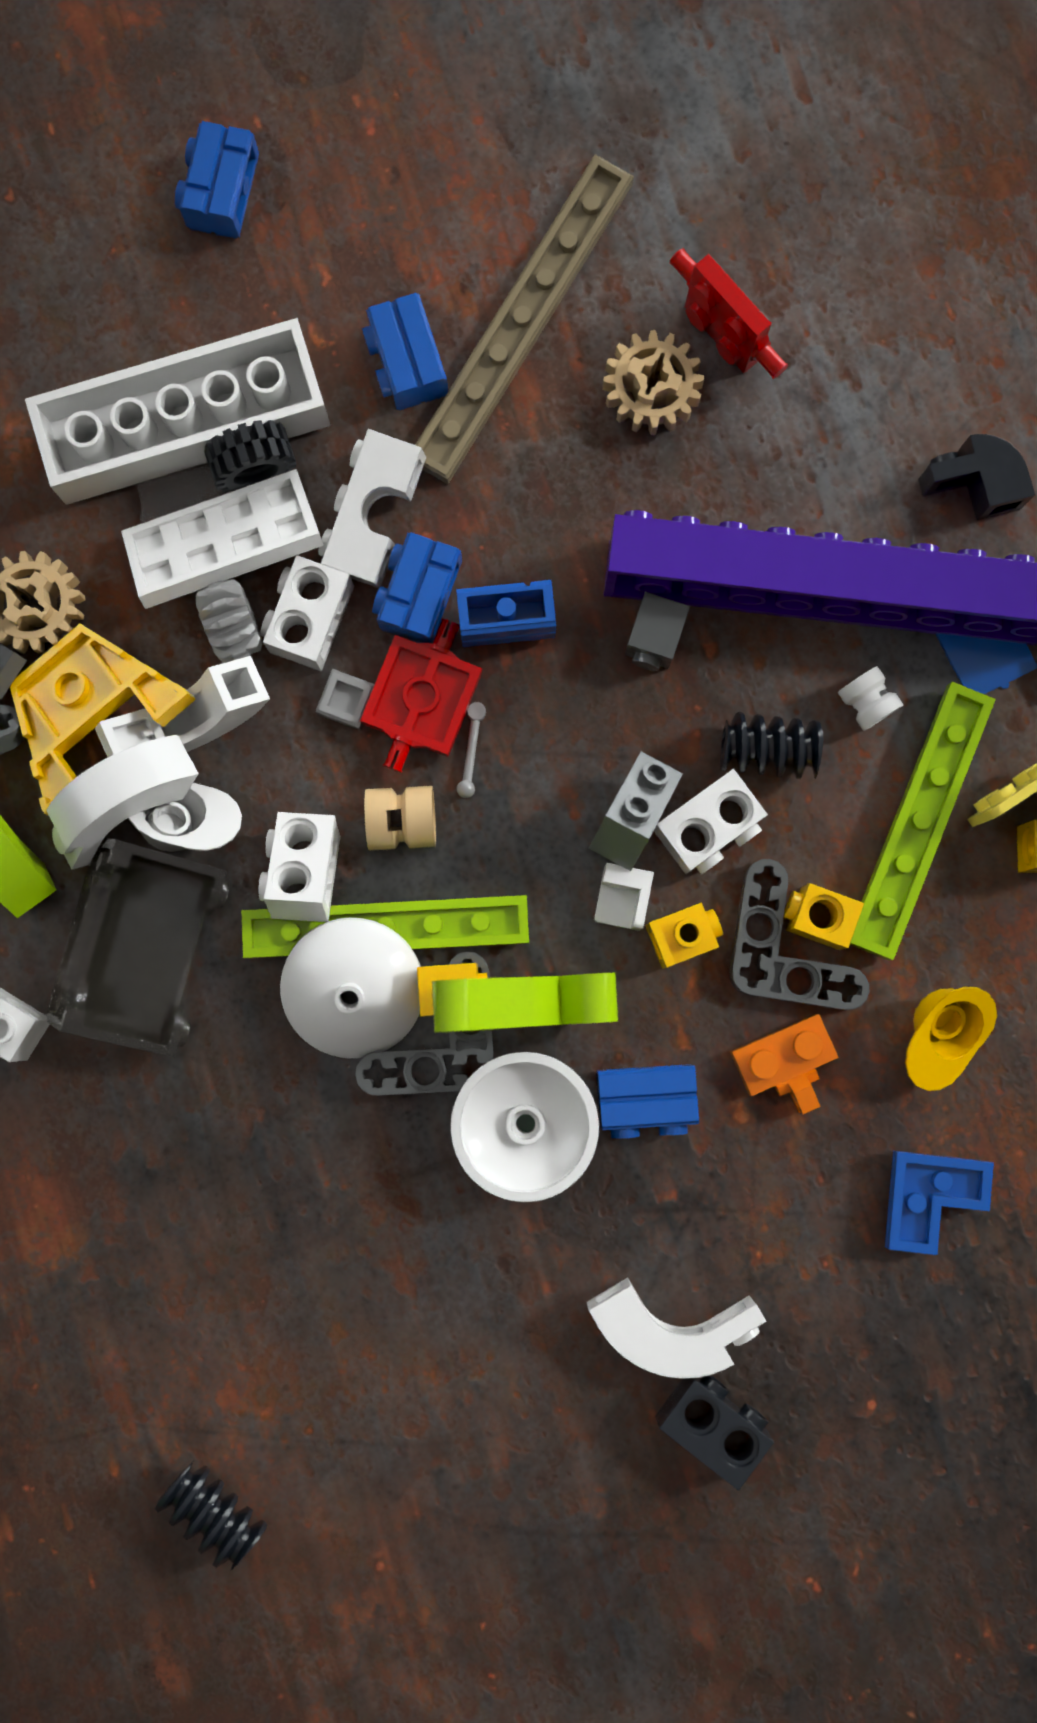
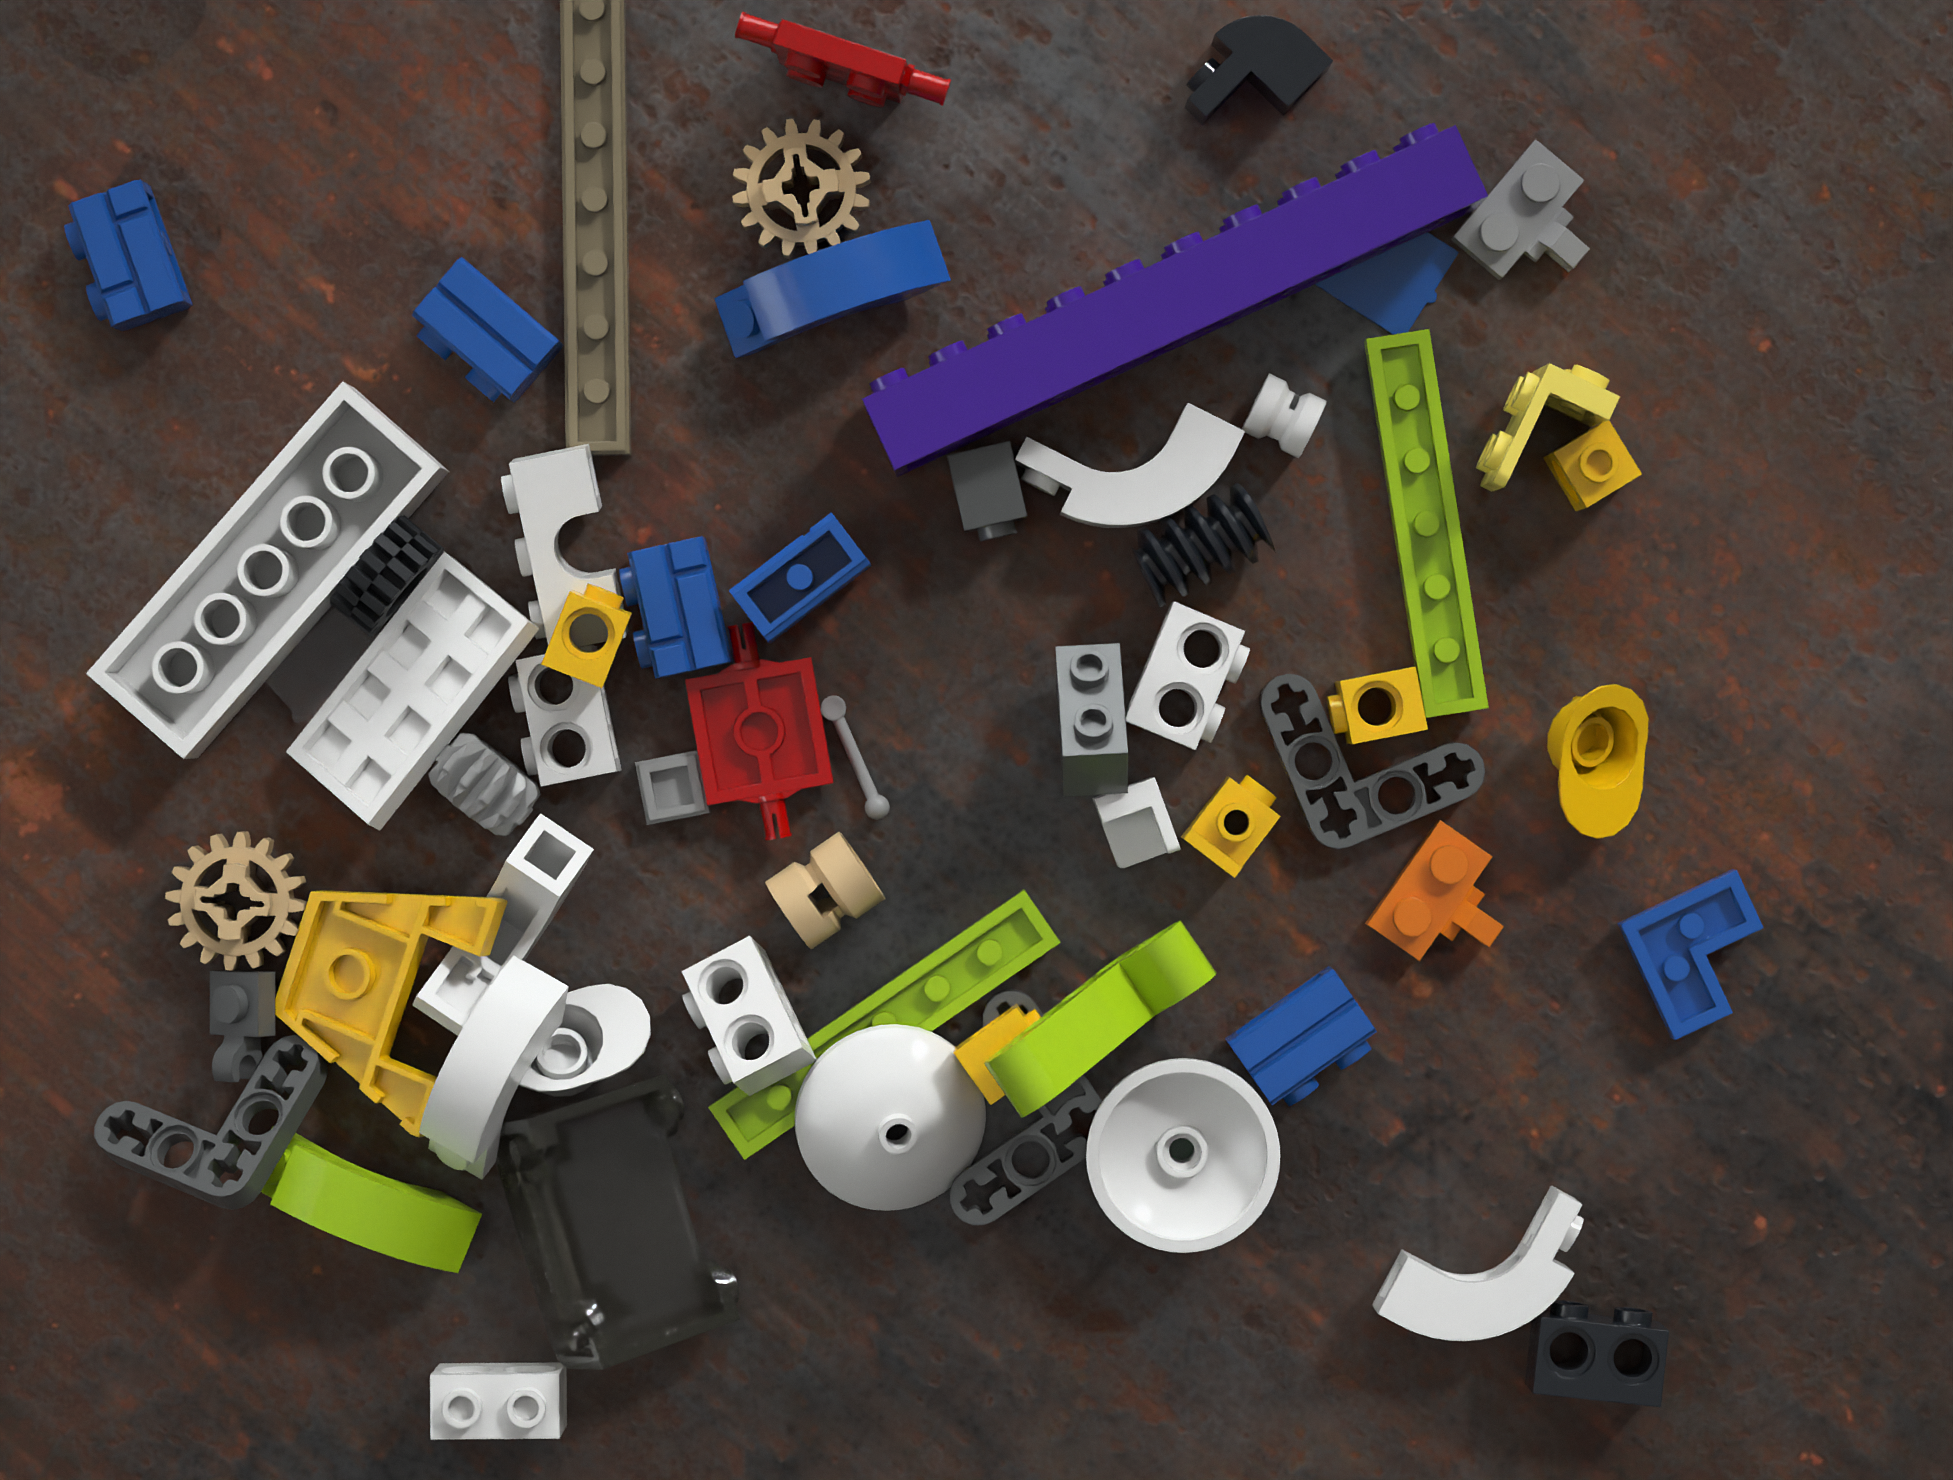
camera: 30 degrees left, 5 degrees up
none -> yellow brick [541,583,632,688]
none -> blue arch [714,220,951,358]
none -> white arch [1015,403,1245,528]

